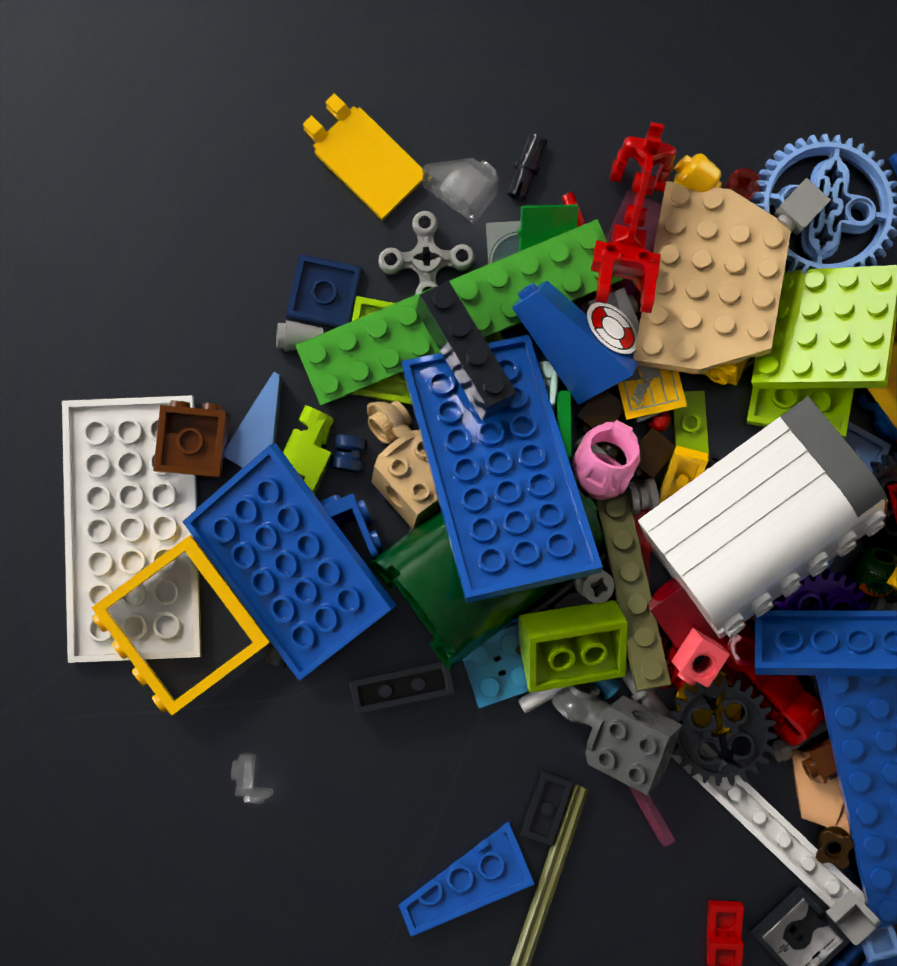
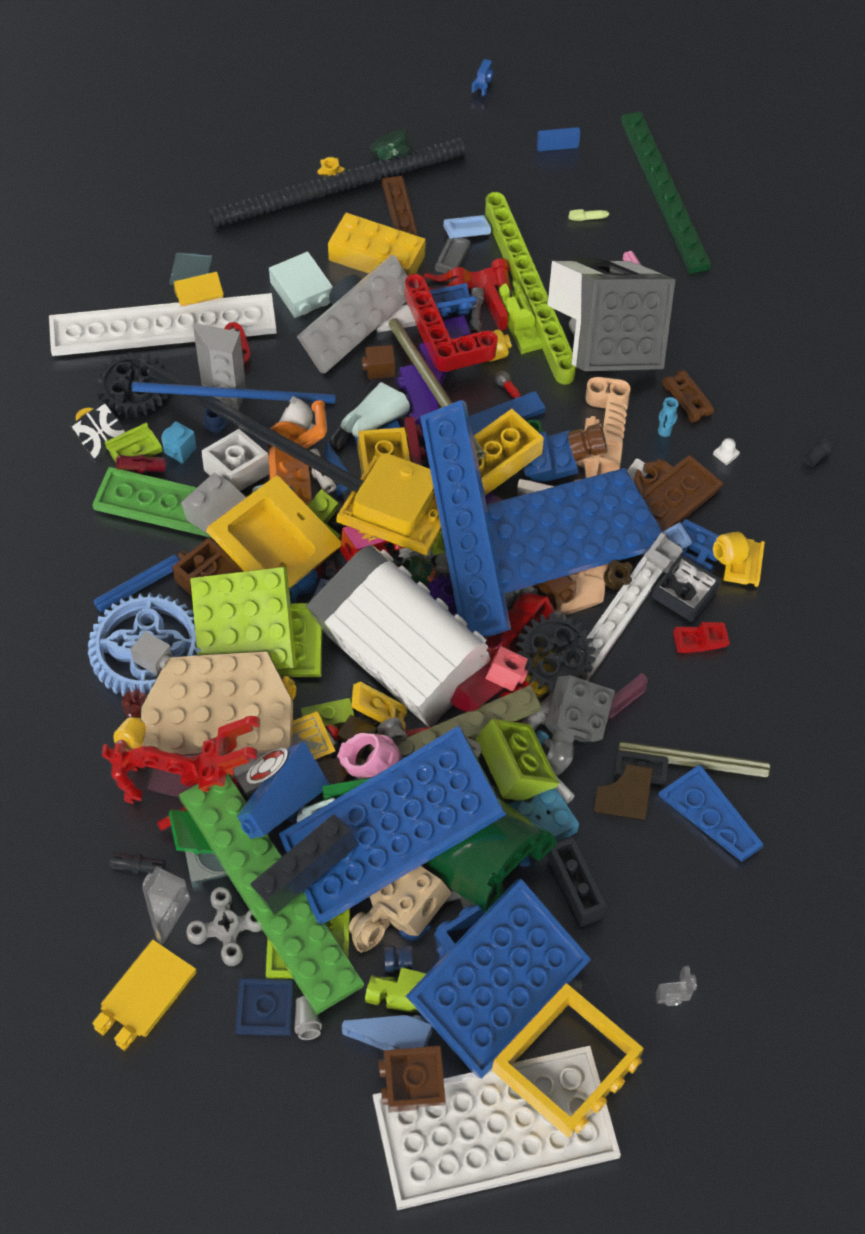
camera: 100 degrees left, 25 degrees down
none -> dark brown tile [594,765,652,820]

